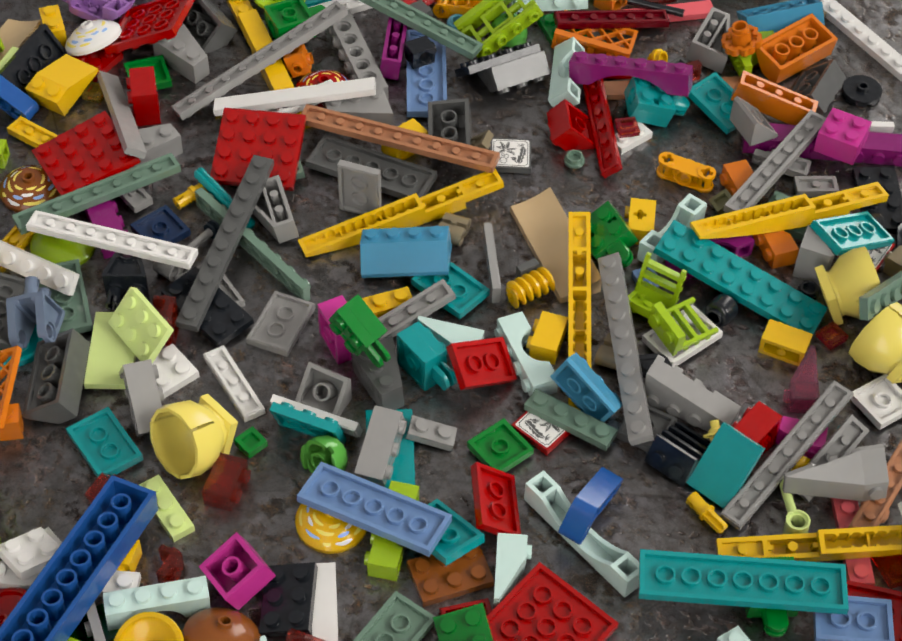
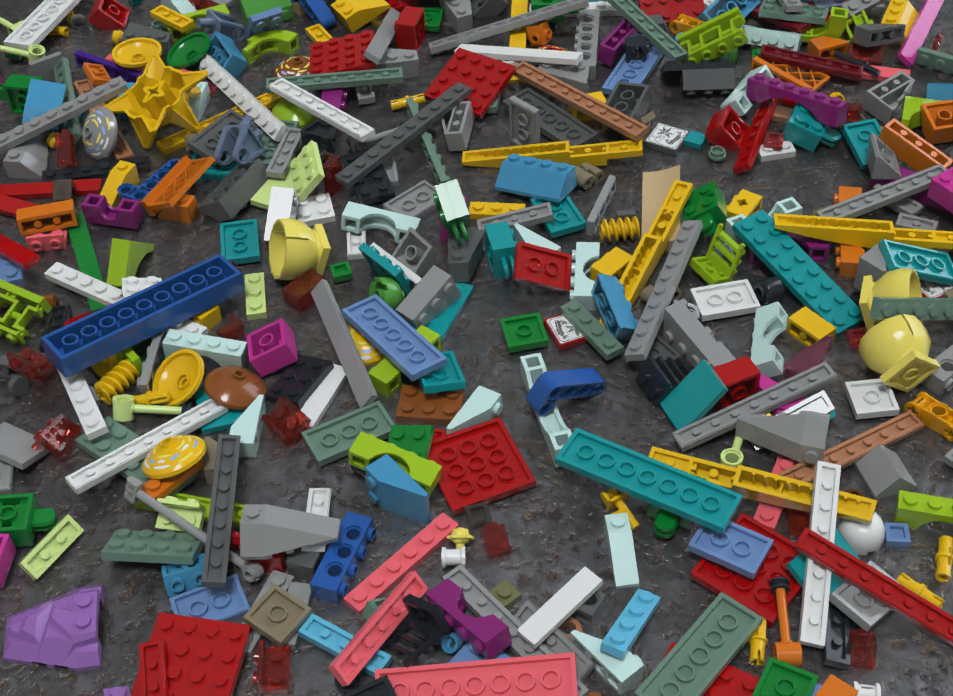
camera: 30 degrees right, 5 degrees down
dark blue tile [130,205,191,243] -> none
teal axle [194,167,255,229] -> none
light grey plate [406,415,457,451] -> none
red plate [470,462,521,536] -> none
lime plate [648,297,719,356] -> none
light orange piece [656,152,716,193] -> none
yellow axle [686,491,728,534] -> none
orange plant [721,20,763,57] -> none
none -> light grey plate [265,127,302,179]
none -> light grey tile [311,279,378,408]
none -> light aqua arch [341,201,421,243]
none -> yellow arm [600,488,640,531]
none -> teal tile [684,130,707,150]
none -> light aqua arch [750,302,788,378]

